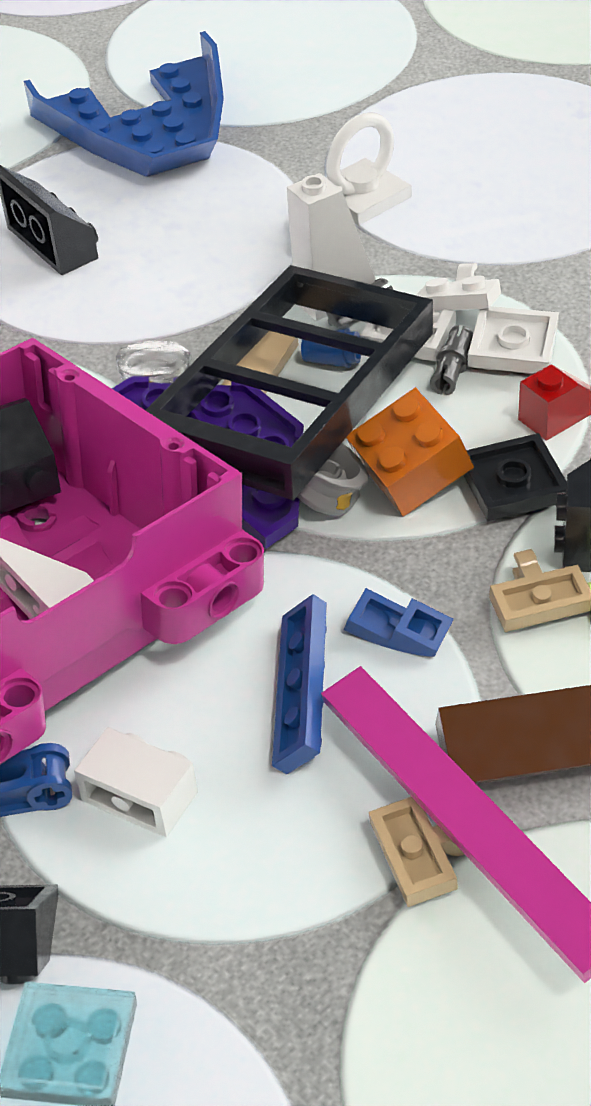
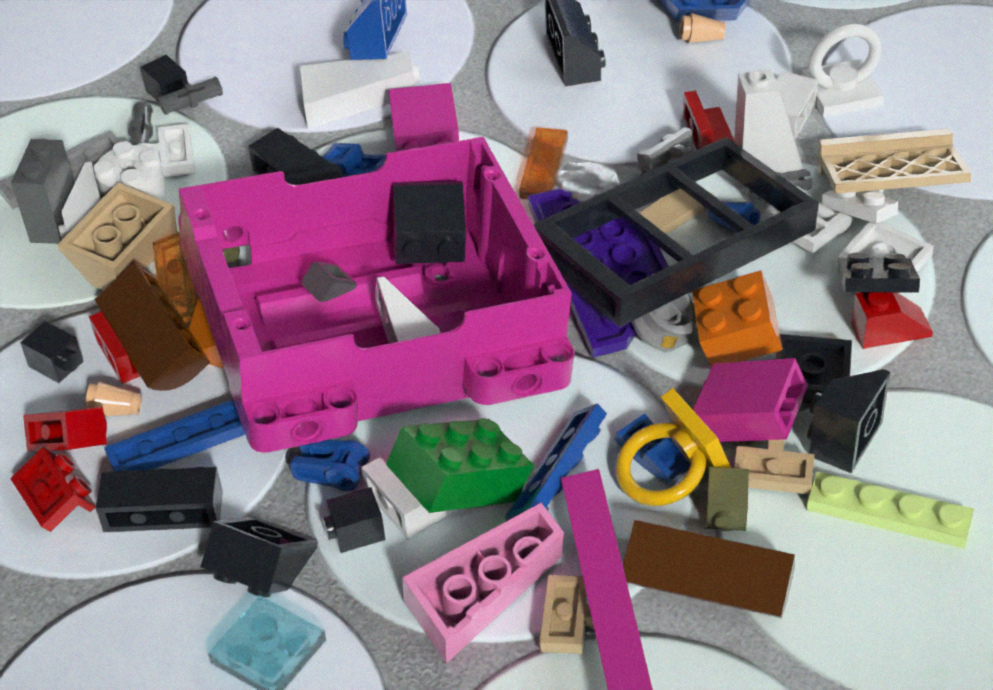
camera: 25 degrees right, 0 degrees up
dark grey pin [430,325,473,395] -> none
none -> black brick [322,487,386,553]
none -> green brick [386,418,534,513]
none -> bright pink wedge [402,503,564,664]
none -> clear orange tile [519,127,568,199]
none -> yellow tile [615,388,731,506]
none -> light grey hips [637,127,696,172]
none -> light nougat cone [679,13,725,43]
none -> red panel [683,90,734,150]
none -> dark pink brick [692,358,808,442]
none -> olive brick [706,467,749,531]
none -> tan fence [818,129,971,194]
none -> black plate [838,253,920,293]

